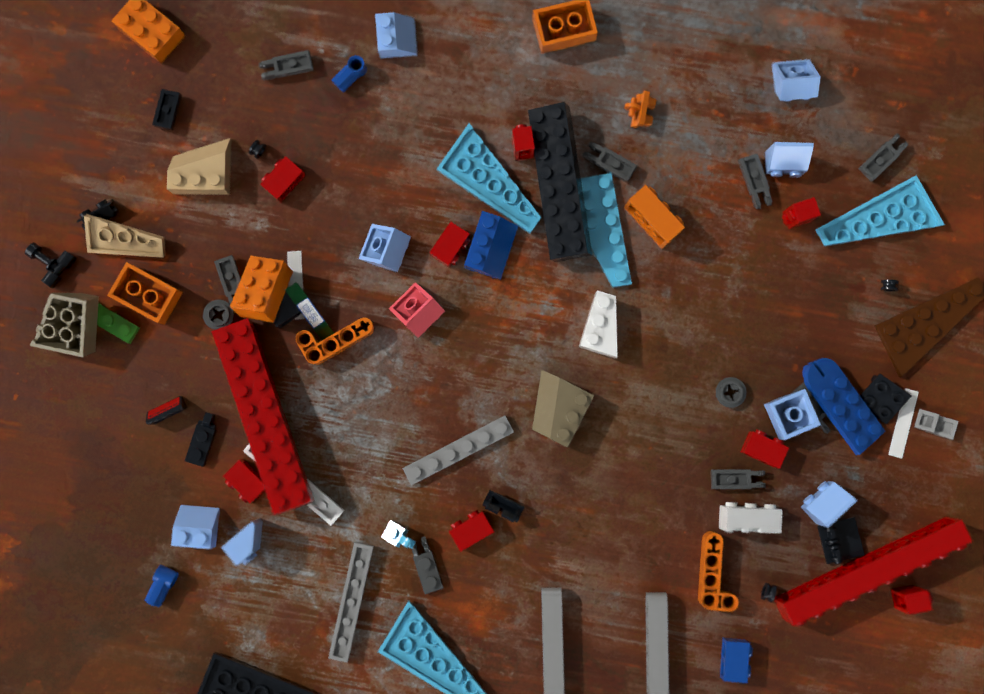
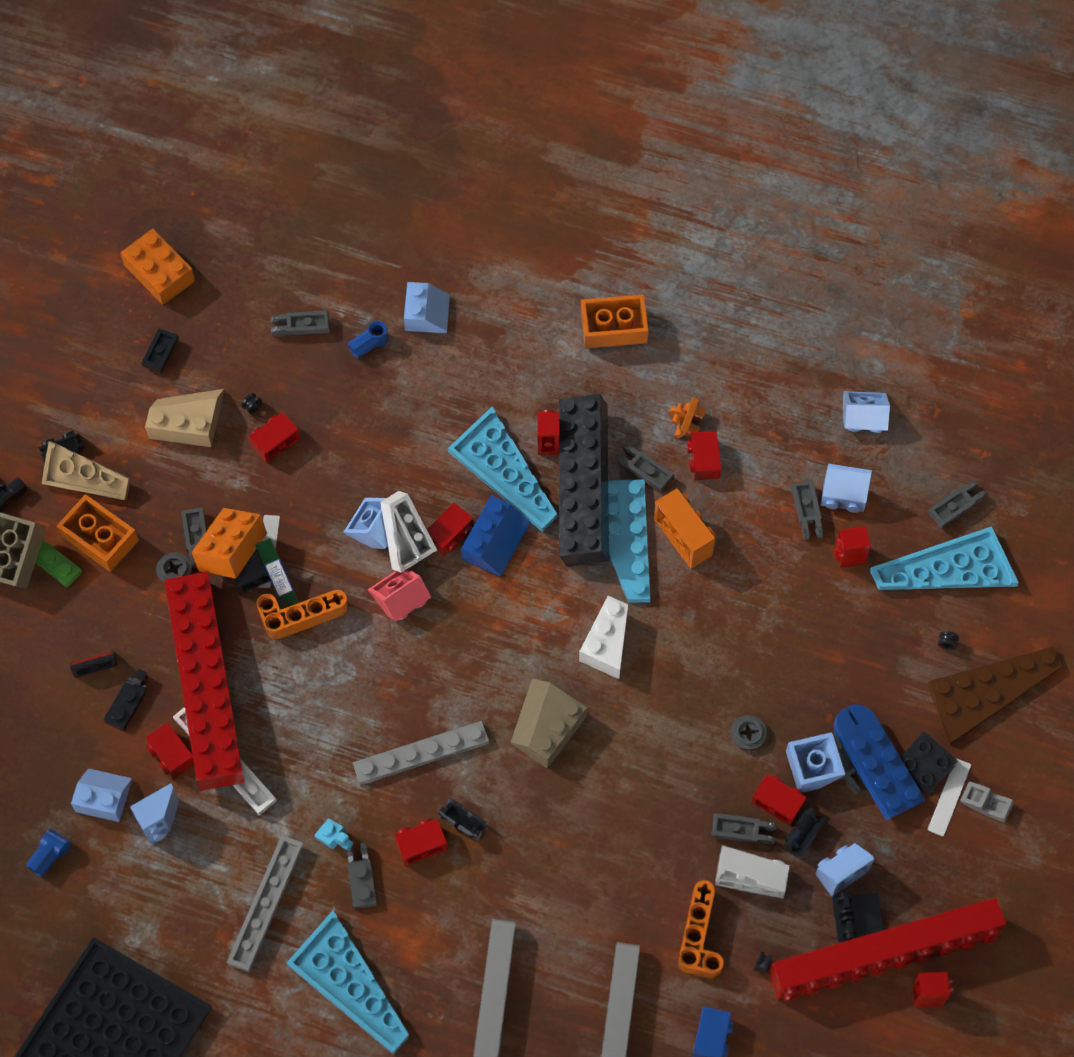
camera: 10 degrees right, 20 degrees down
none -> white wedge [380,491,437,573]
none -> red brick [686,431,721,480]
none -> black hinge [784,808,826,856]

